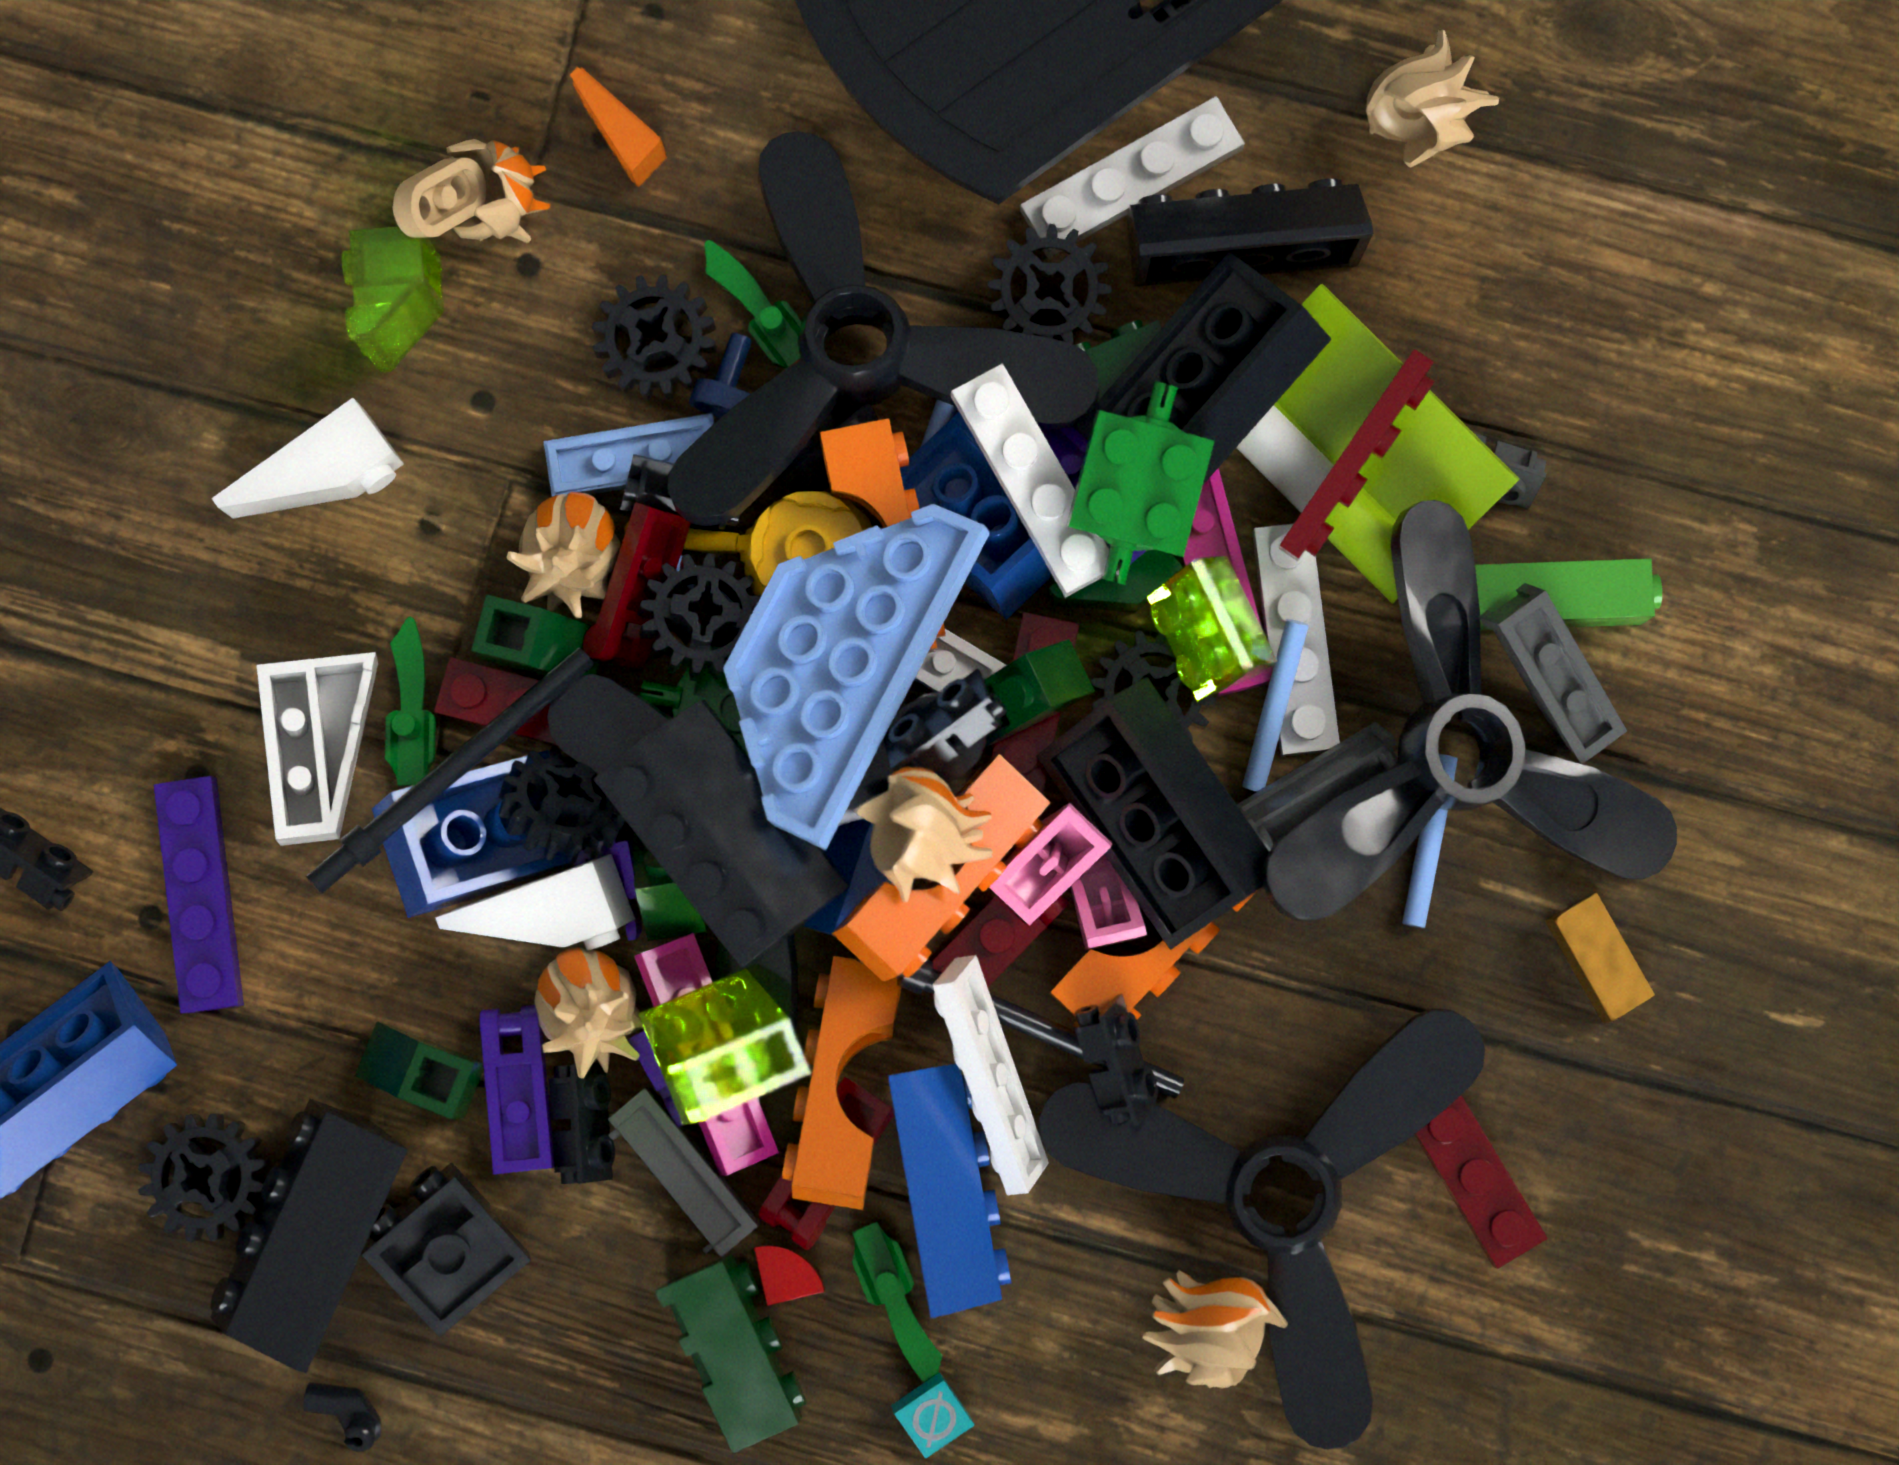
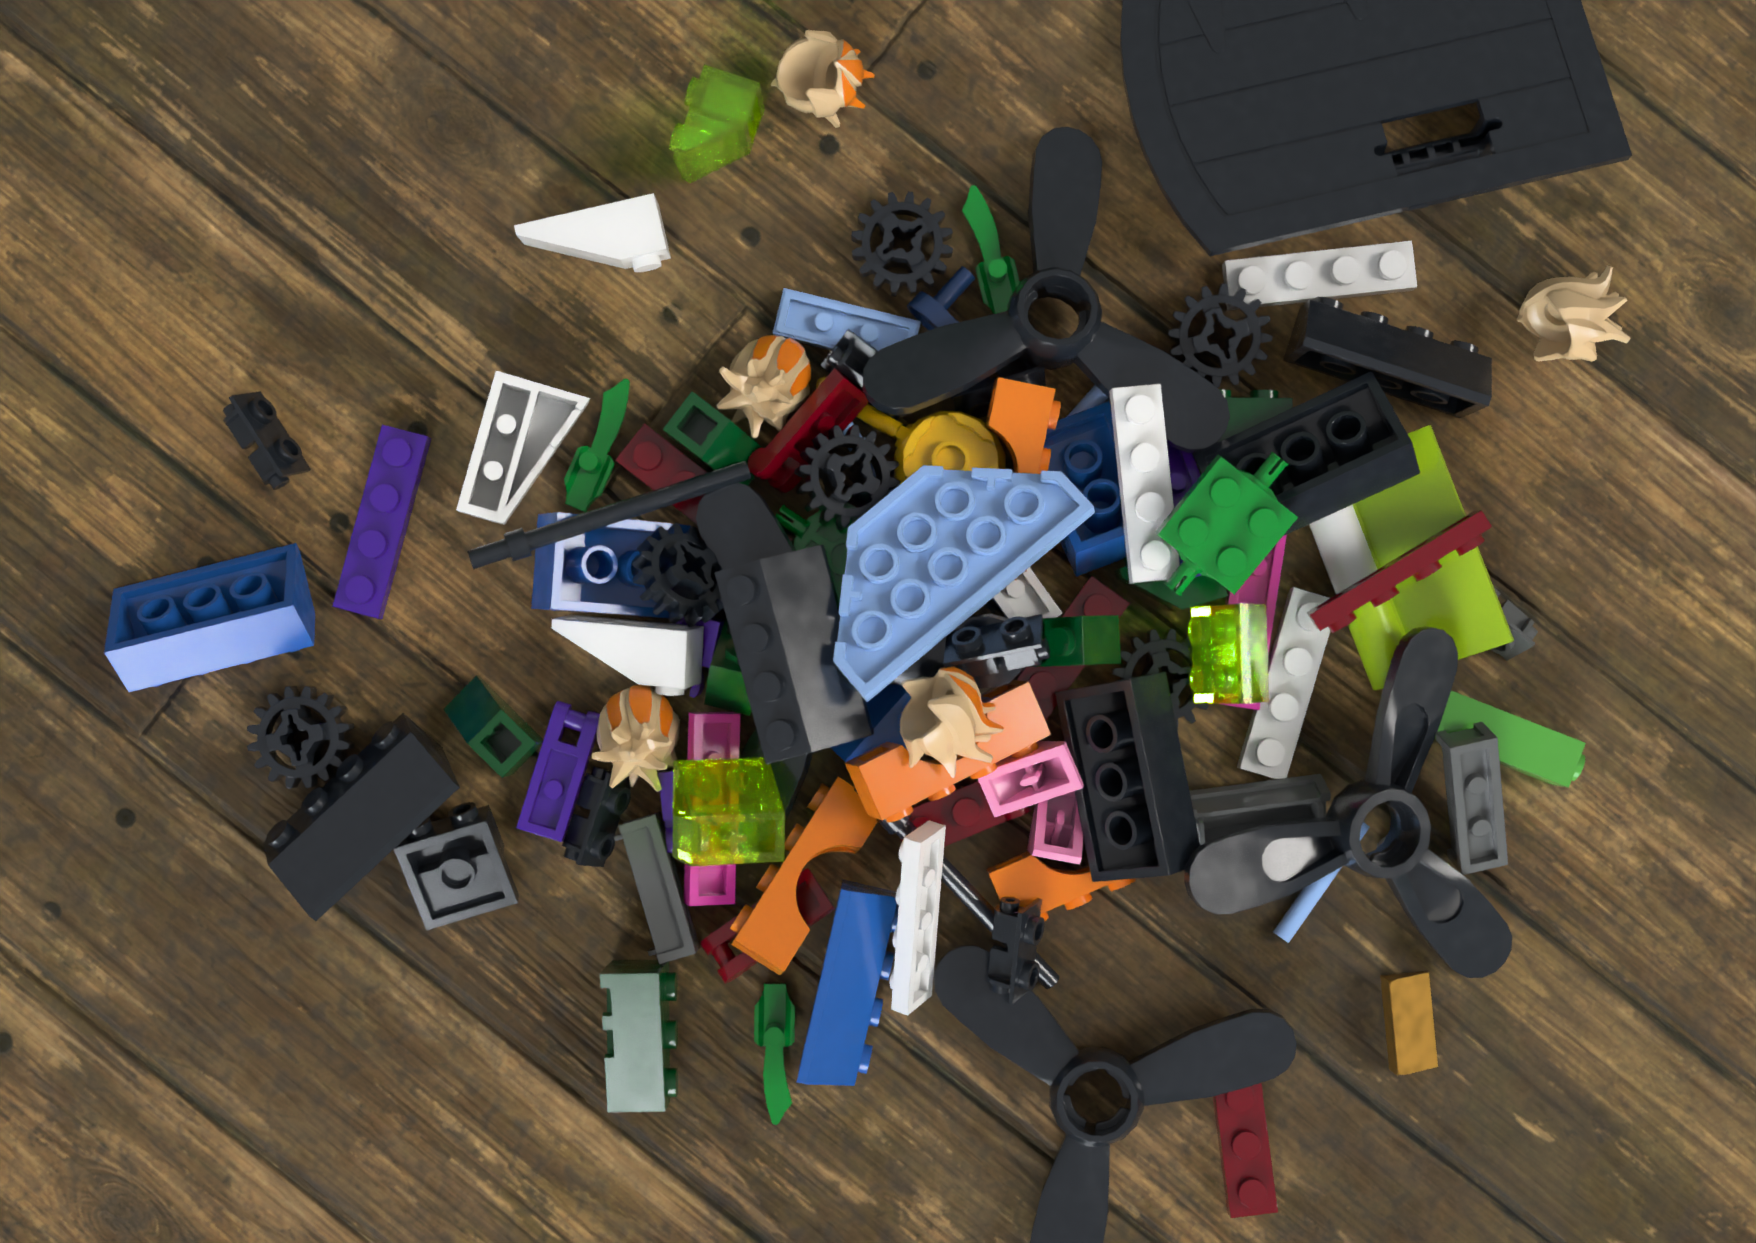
camera: 15 degrees right, 5 degrees up
black arm [303,1382,382,1452] -> none
tan plate [393,158,487,238] -> none
orange slope [570,67,667,187] -> none
red tile [754,1245,826,1306] -> none
teal tile [891,1372,975,1459] -> none
tan hair [1142,1270,1288,1388] -> none
light blue bar [1242,619,1309,792] -> none

